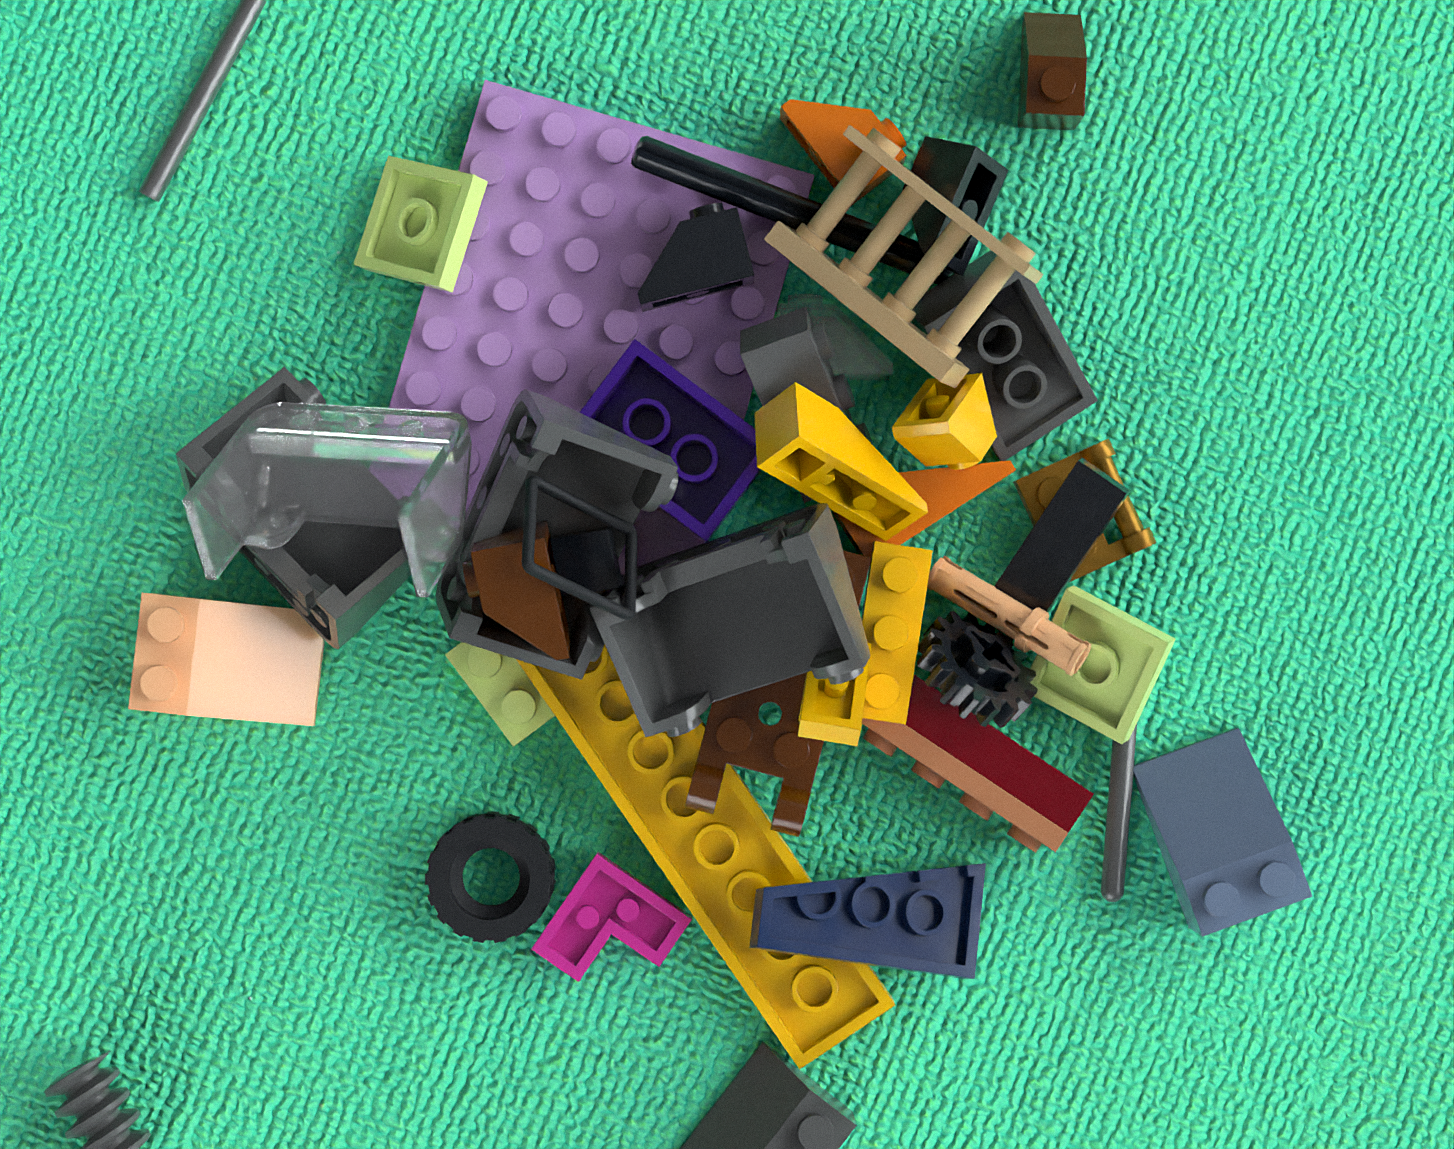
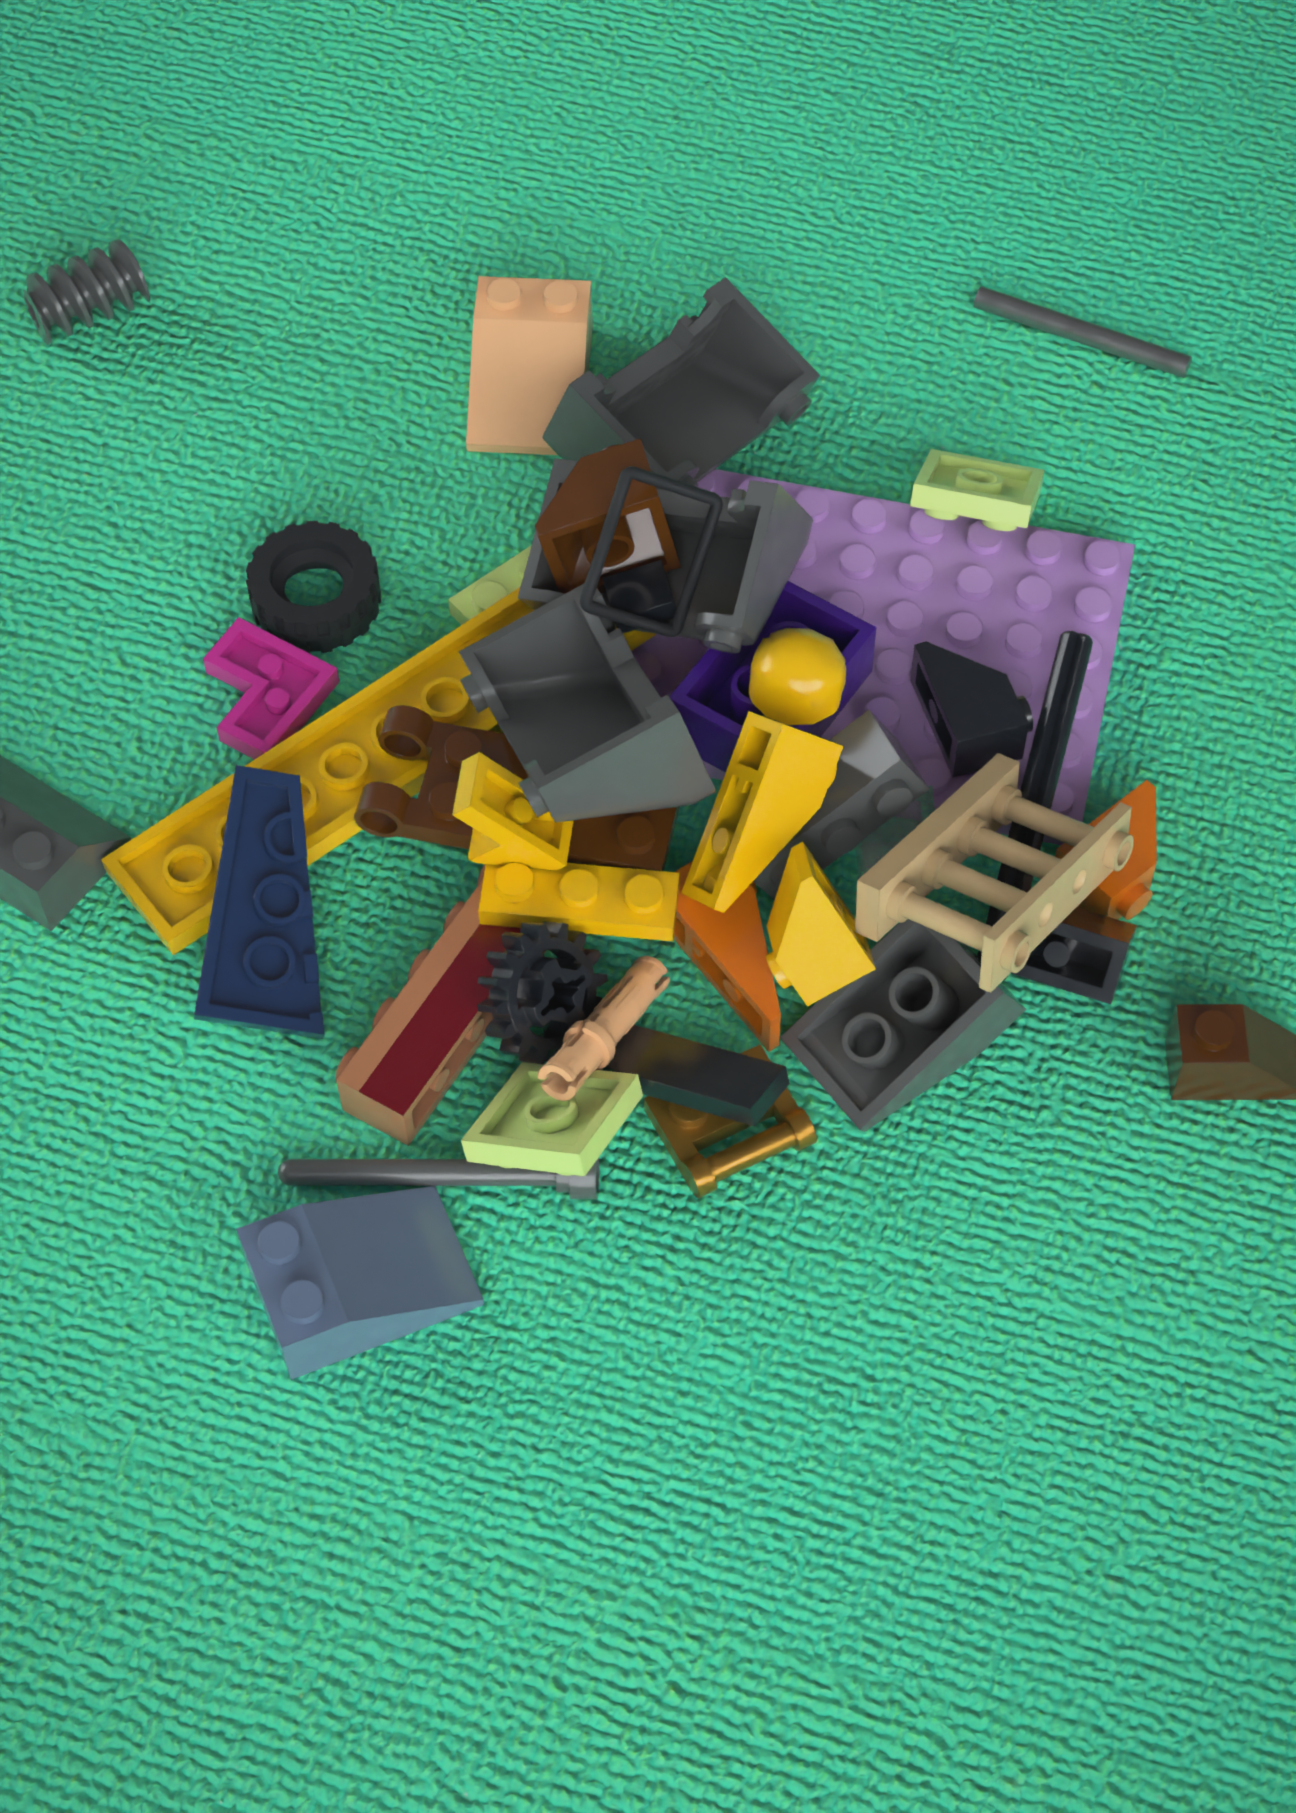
camera: 90 degrees right, 30 degrees down
clear windscreen [182,402,472,598] -> none
none -> yellow hair [749,628,846,725]

